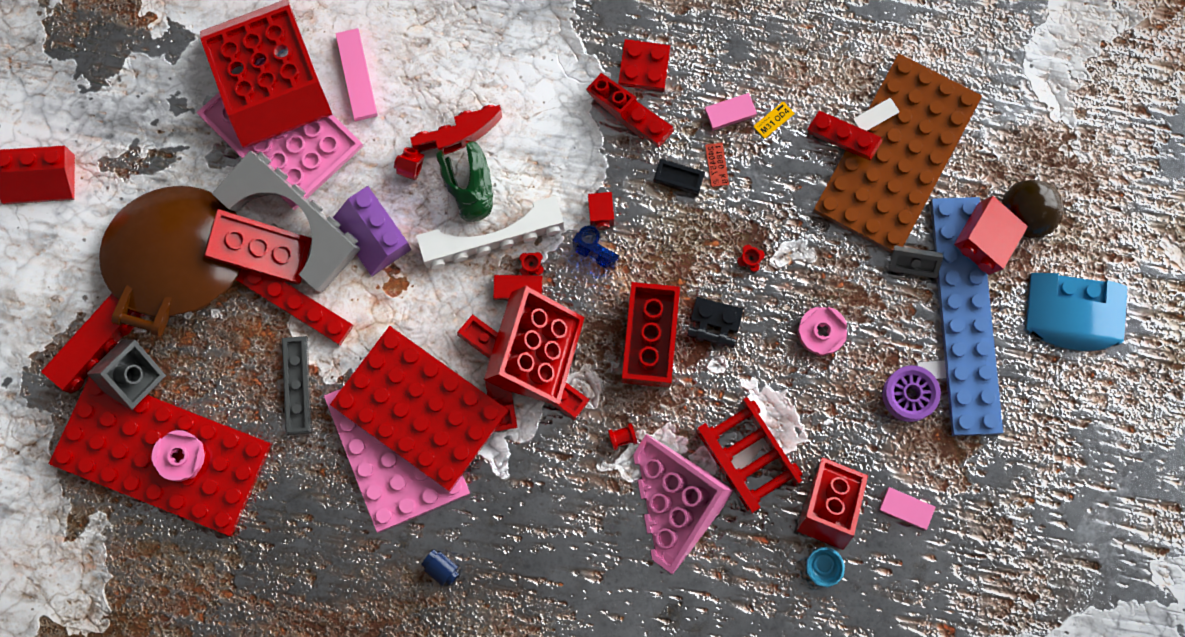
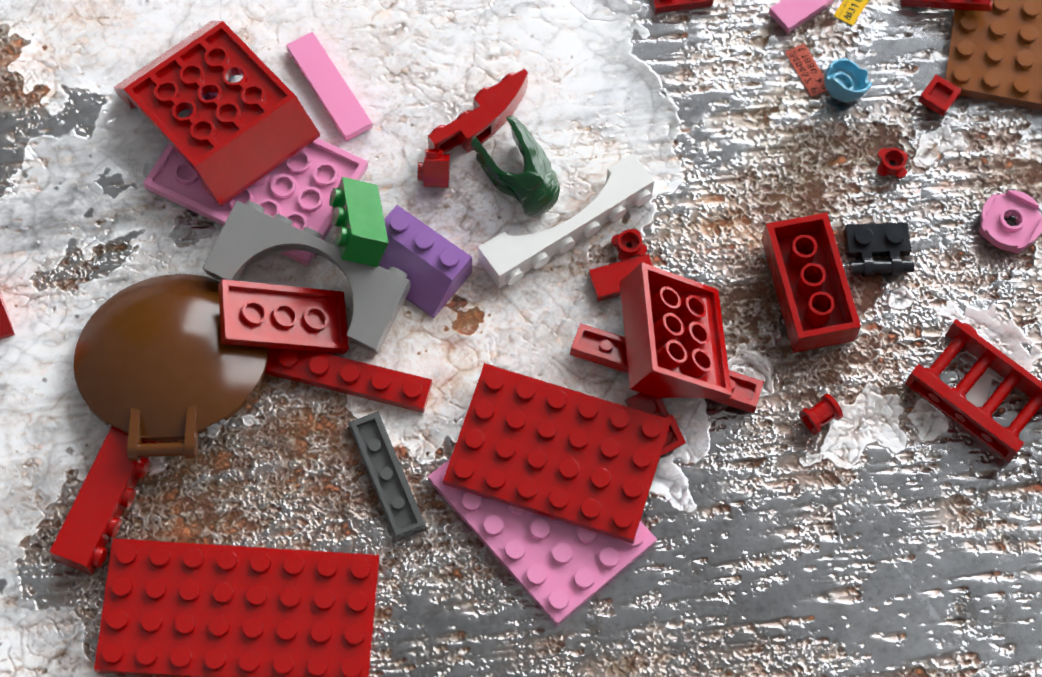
camera: 20 degrees left, 10 degrees down
dark grey slope [87,339,166,410] -> none
bright pink plate [152,430,205,482] -> none
dark blue brick [421,550,459,587] -> none
clear blue plate [572,225,619,269] -> none
red slope [586,73,674,148] -> none
red brick [588,192,614,230] -> none
bright pink slope [633,434,734,574] -> none
black tile [653,158,705,196] -> none
none -> brick [329,177,389,267]
none -> medium azure hair [824,58,872,103]
none -> red plate [918,74,962,117]

